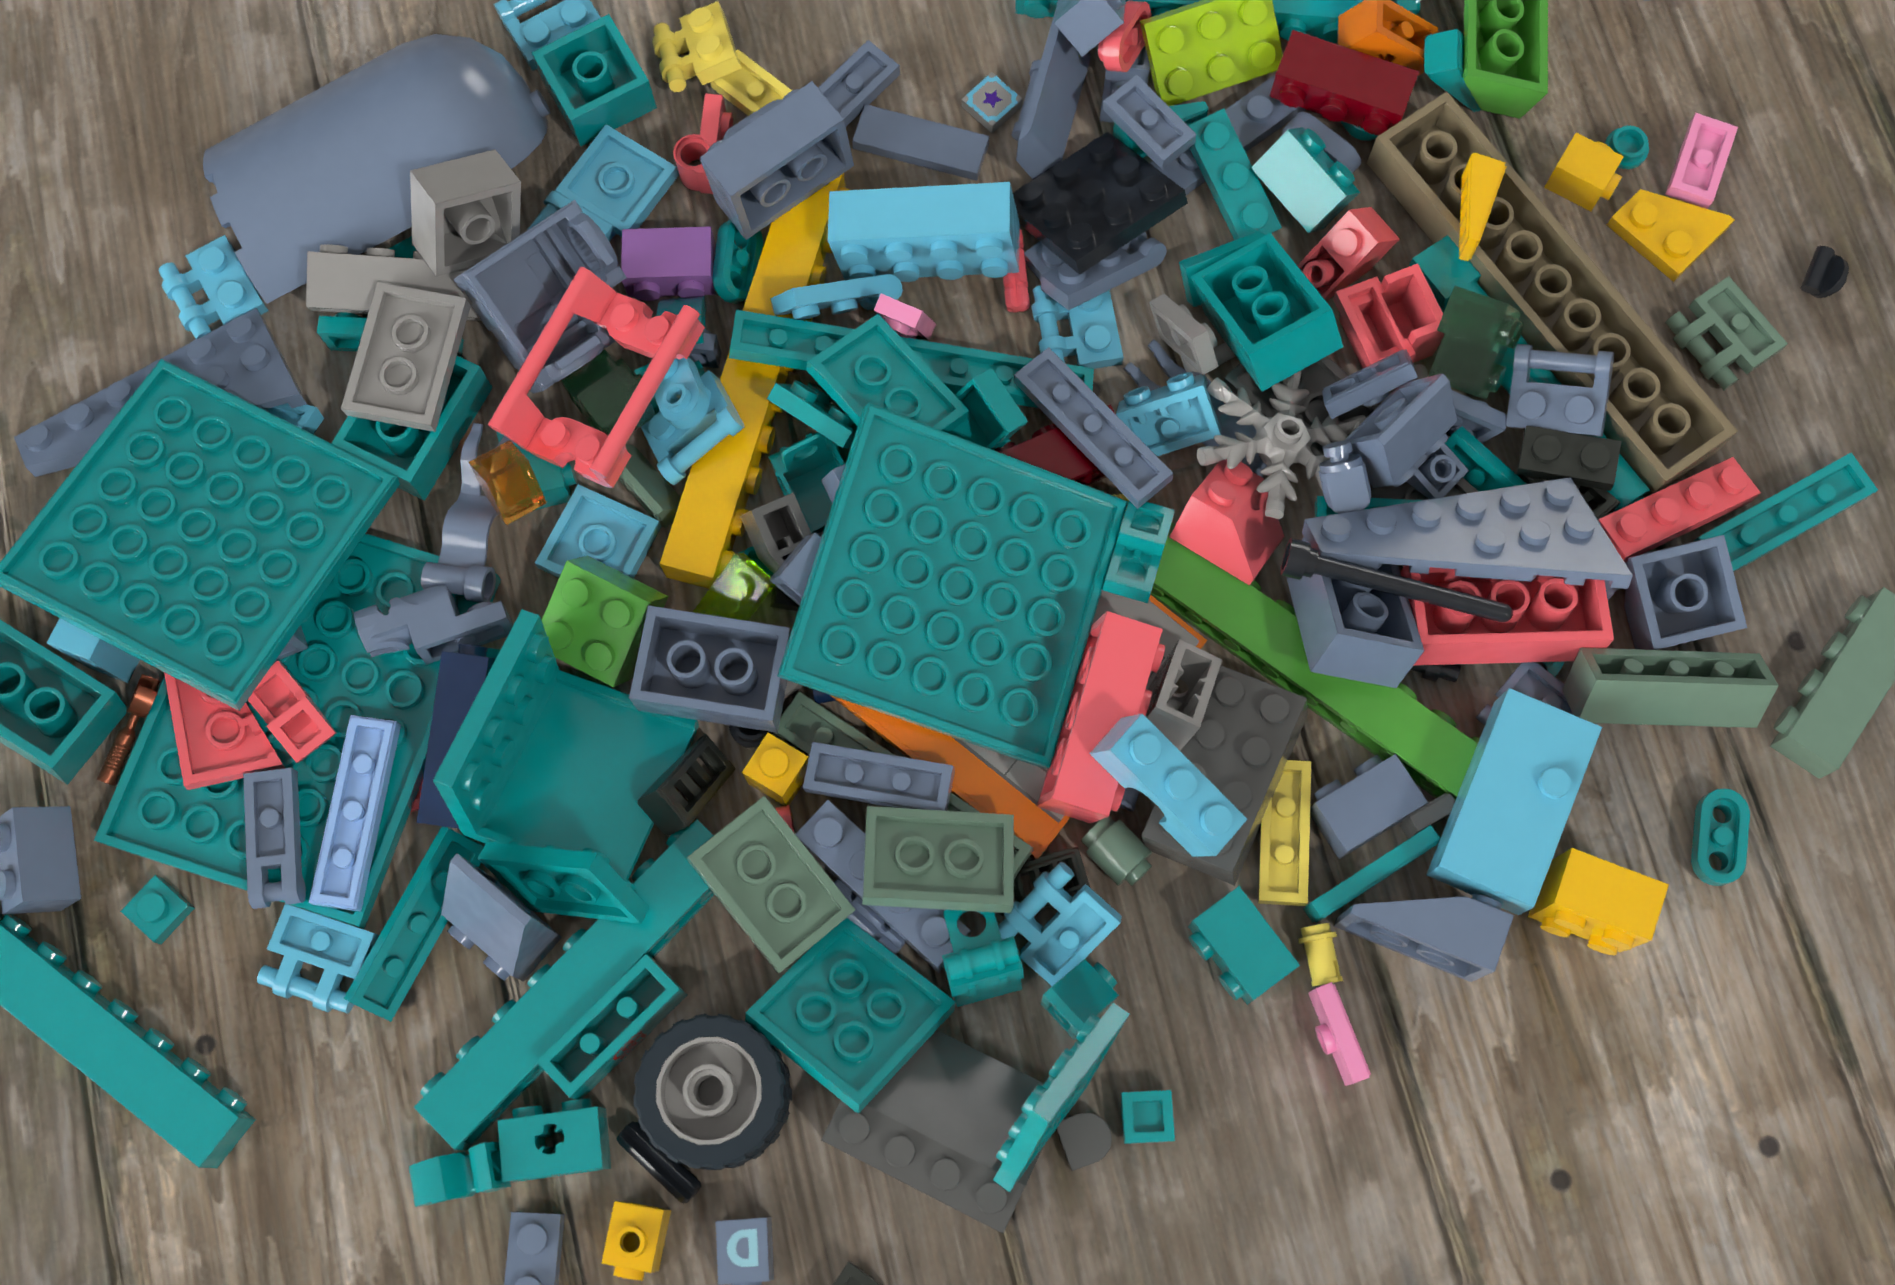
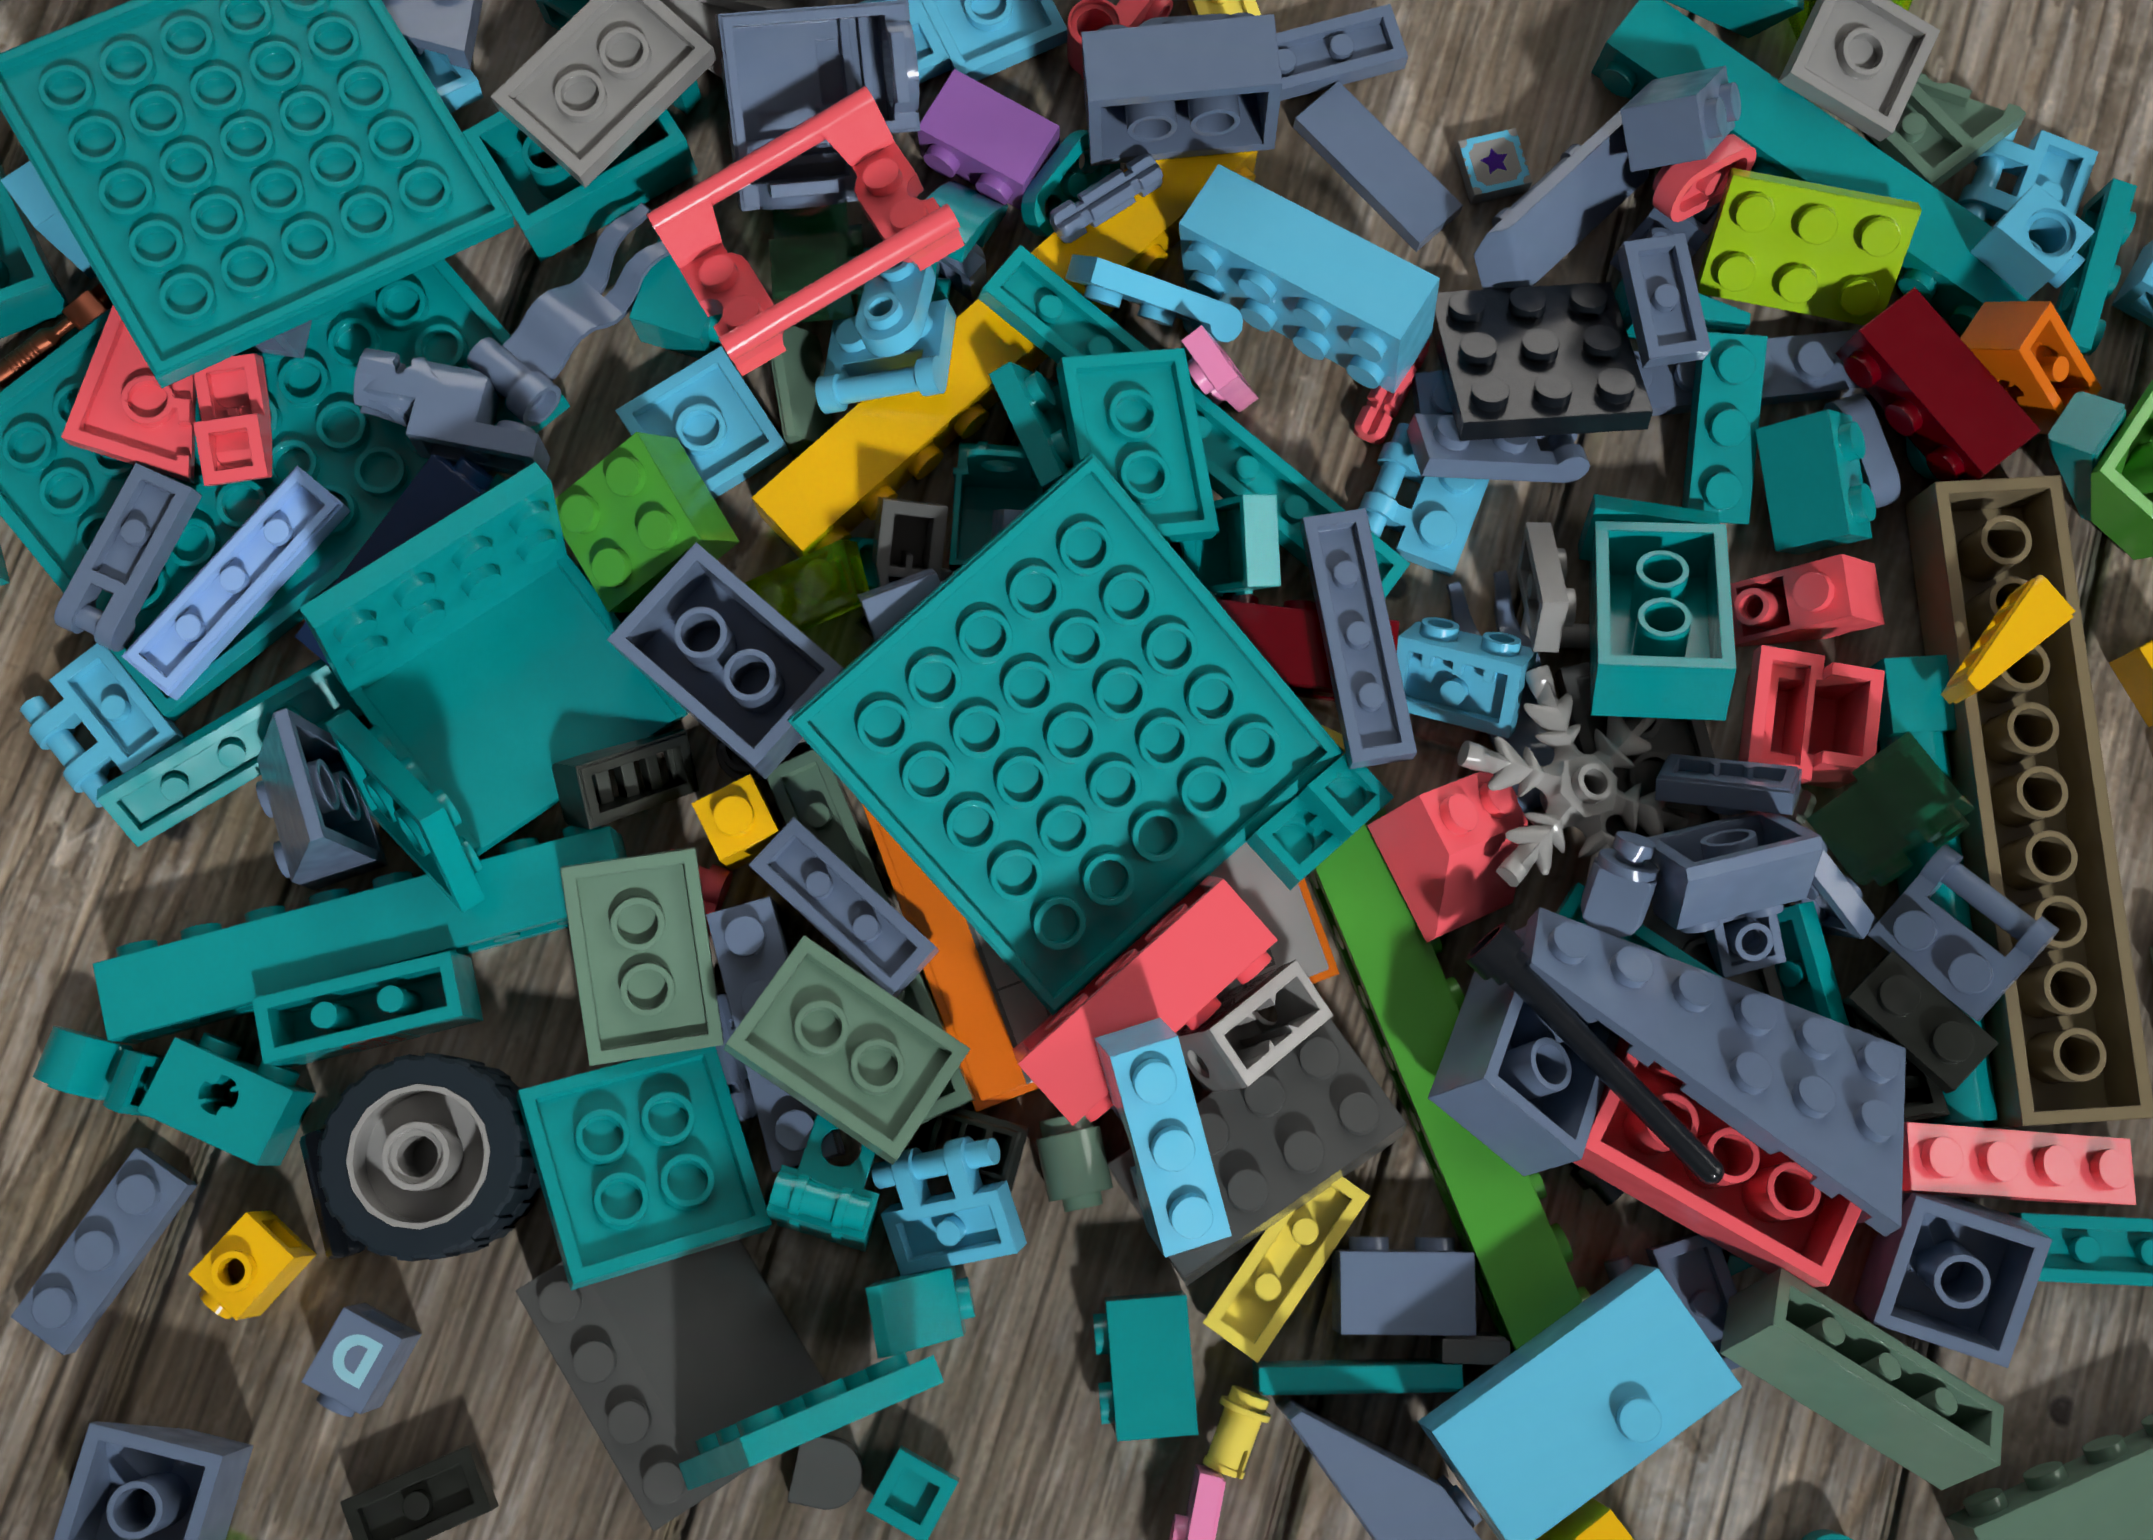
camera: 25 degrees right, 5 degrees up
clear orange brick [469,440,547,525] -> none
none -> sand blue axle [1050,154,1163,243]

